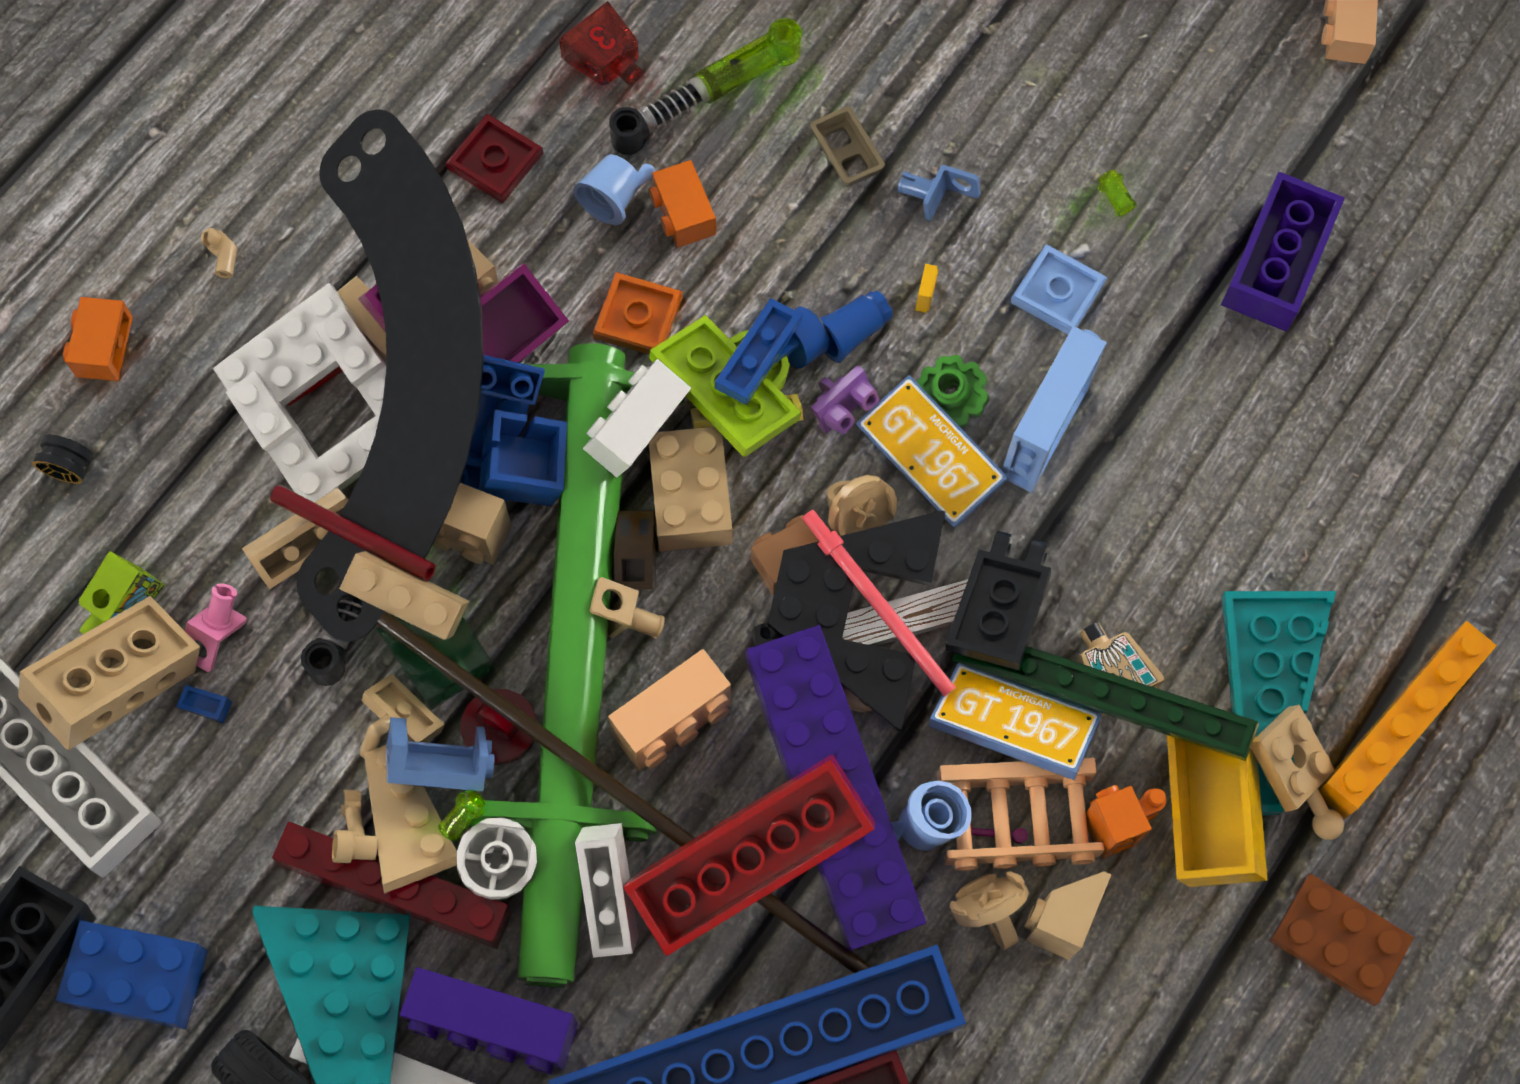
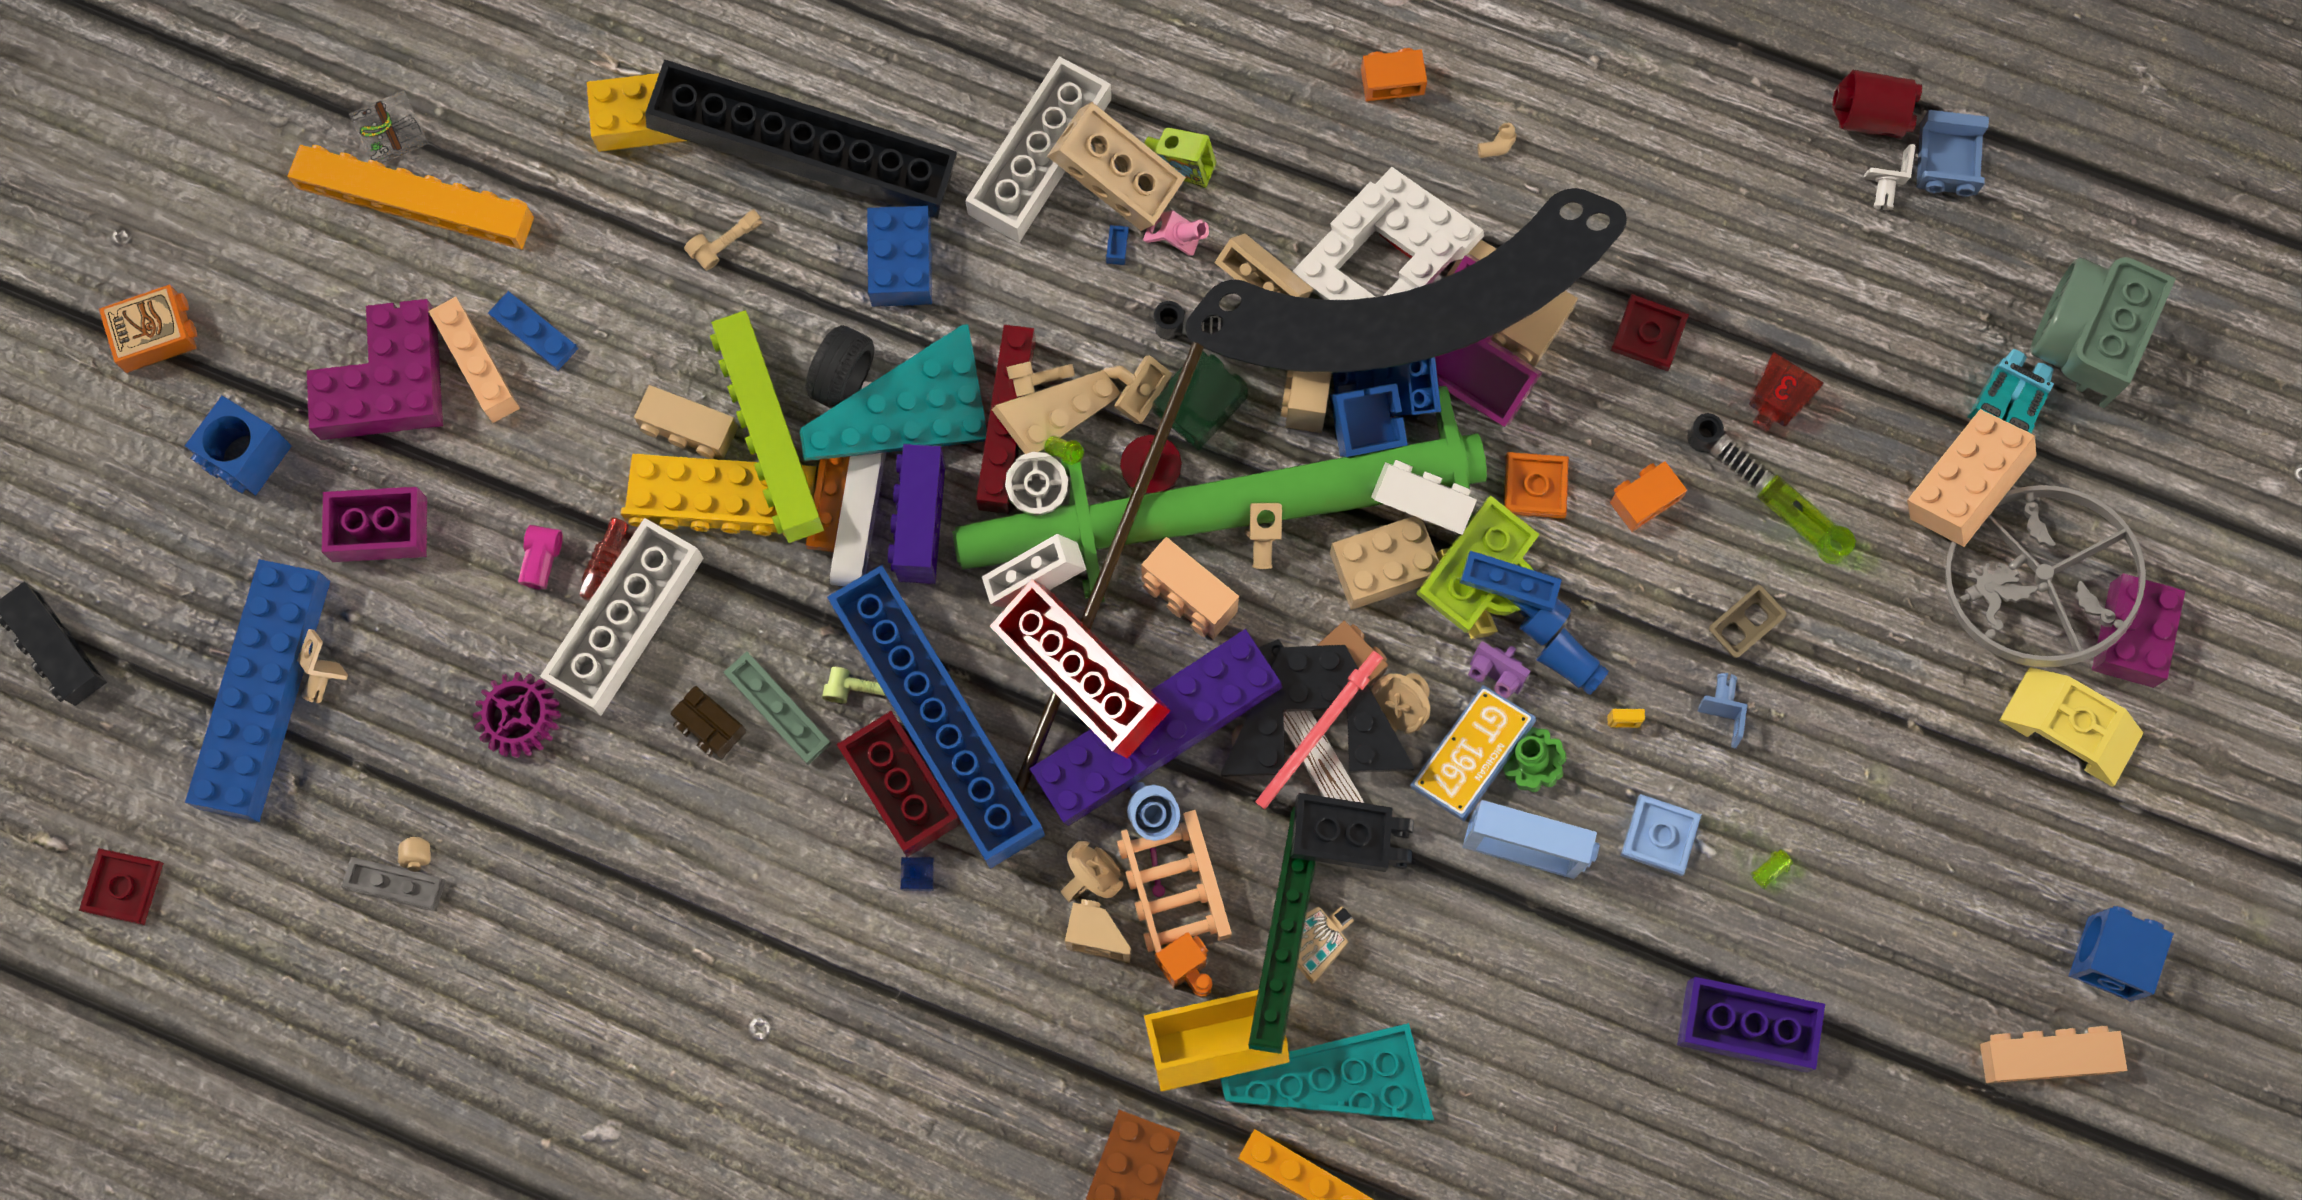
camera: 80 degrees right, 5 degrees up
black wheel [32,434,94,484] -> none
dark red piece [270,485,436,581] -> none
tan brick [339,551,470,640] -> none
medium blue panel [385,717,494,791] -> none
light blue hat [573,154,655,226] -> none
dark brown slope [614,510,656,589] -> none
tile [929,663,1102,780] -> none
tan plate [1251,704,1344,840] -> none

